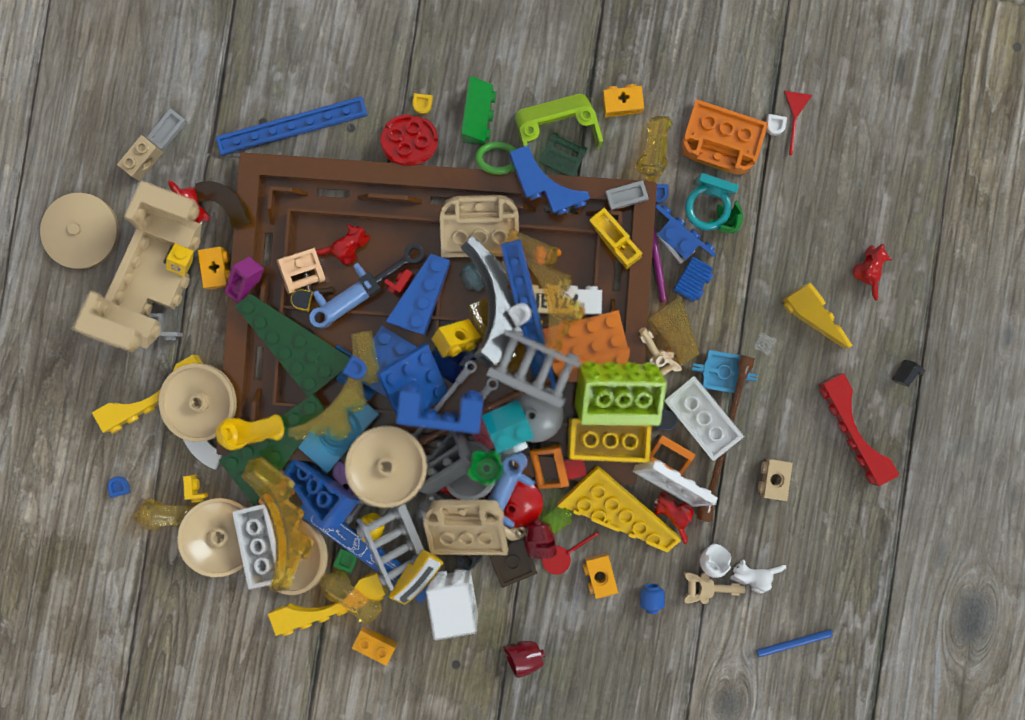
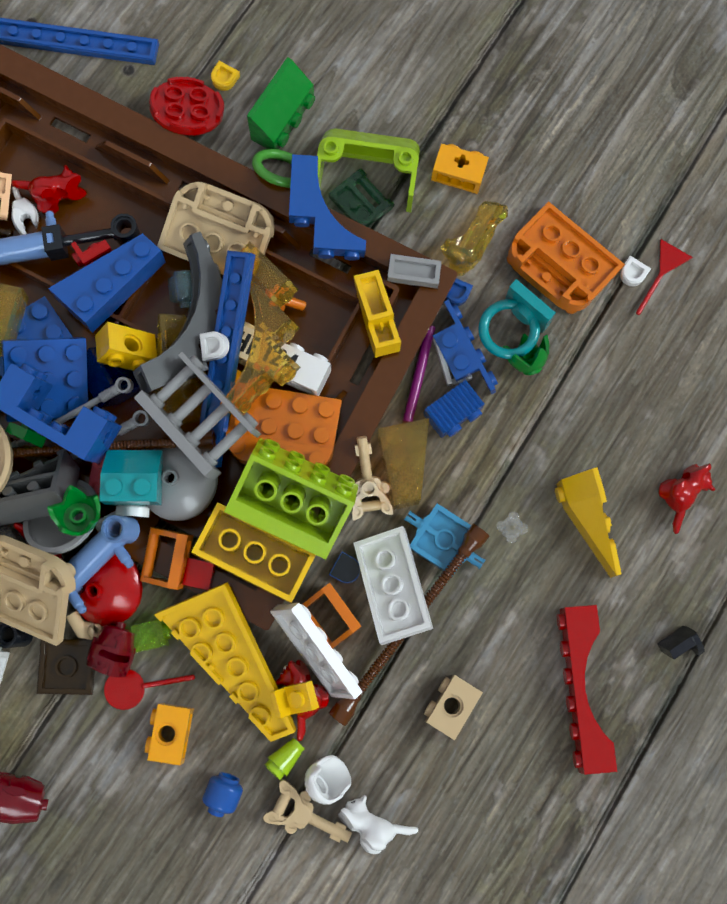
camera: 20 degrees right, 10 degrees down
none -> green plate [5,422,46,448]
none -> white hand [11,186,39,235]
none -> lime cone [264,738,305,780]
none -> yellow bracket [270,680,319,719]

